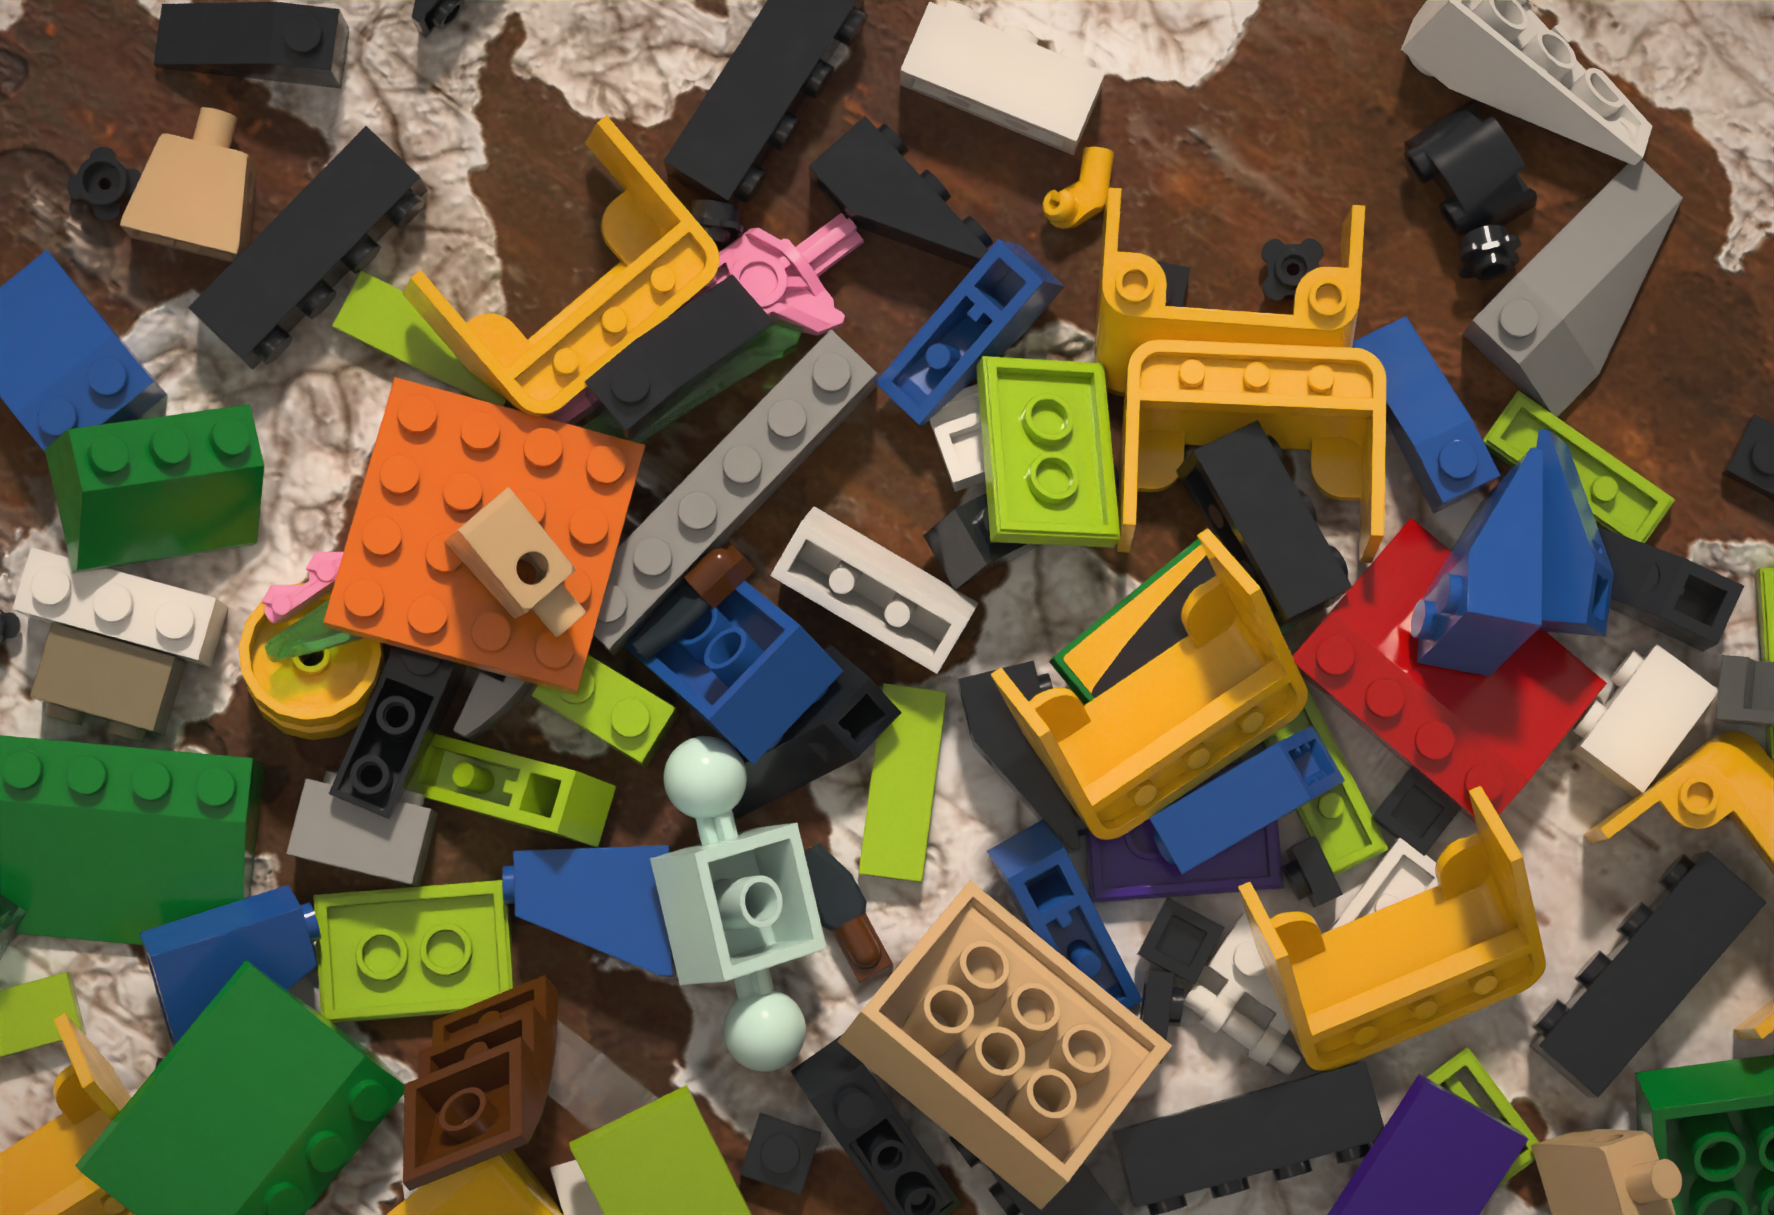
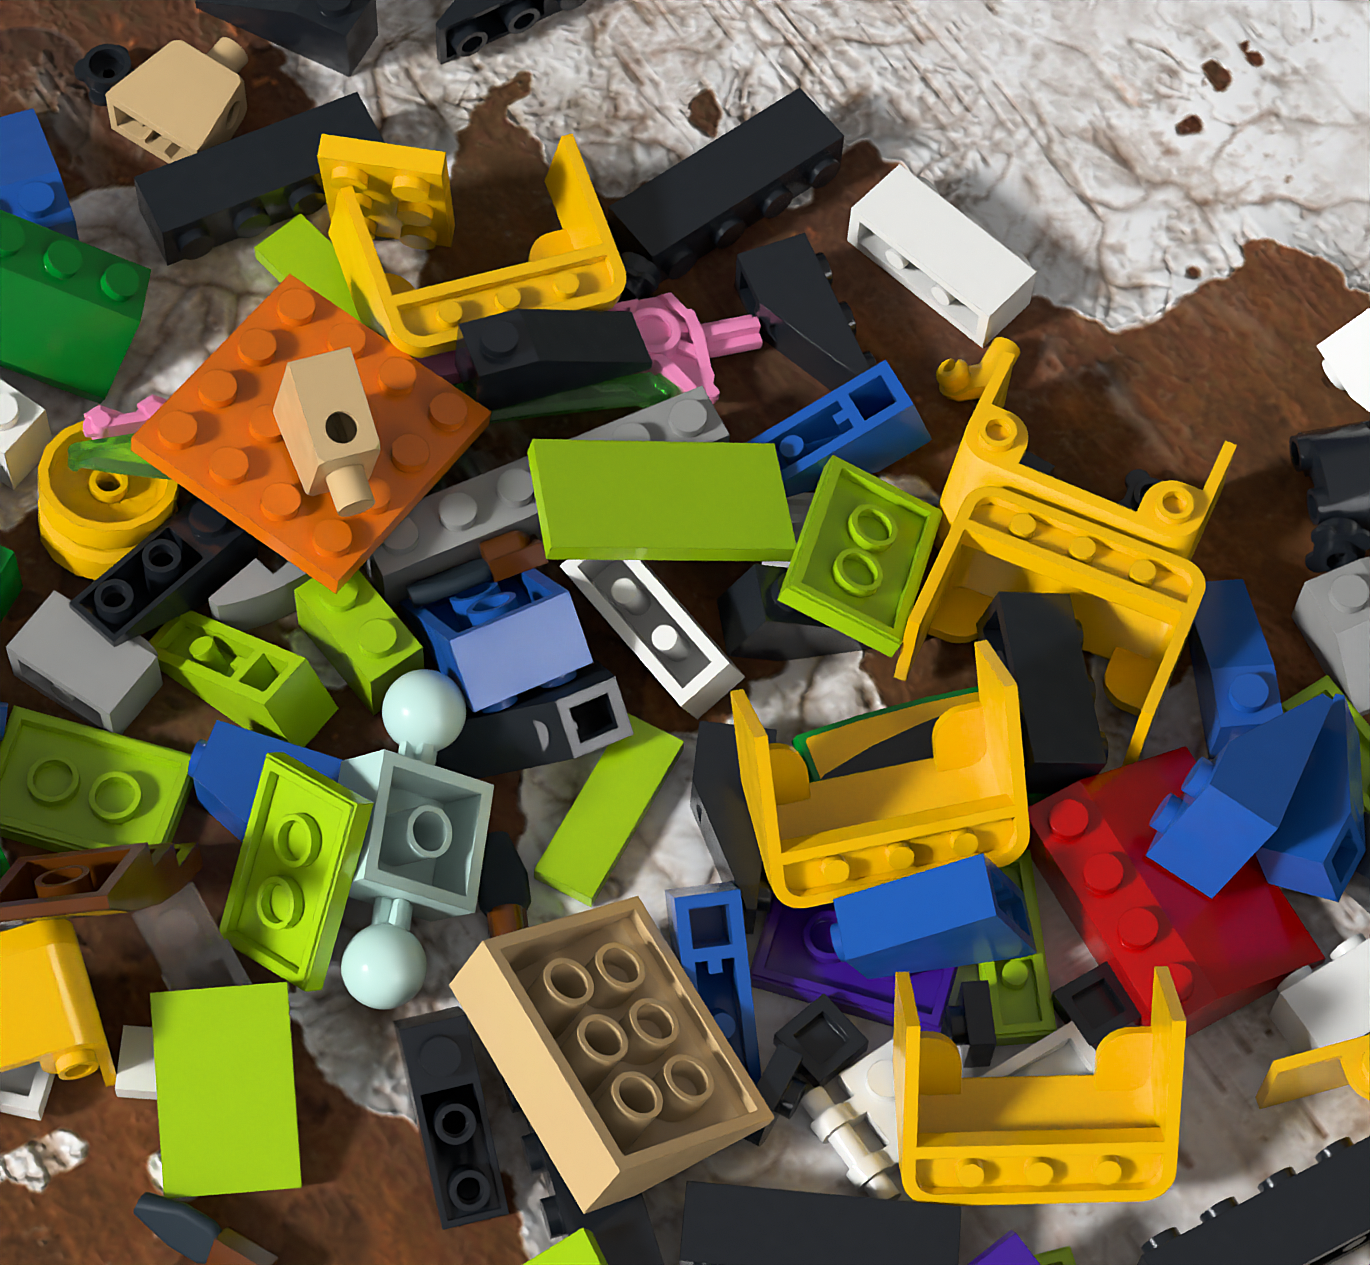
camera: 15 degrees right, 20 degrees down
black plate [739,1113,821,1195] -> none
none -> lime tile [217,752,374,992]
none -> yellow plate [317,134,455,250]
none -> lime tile [527,439,796,561]

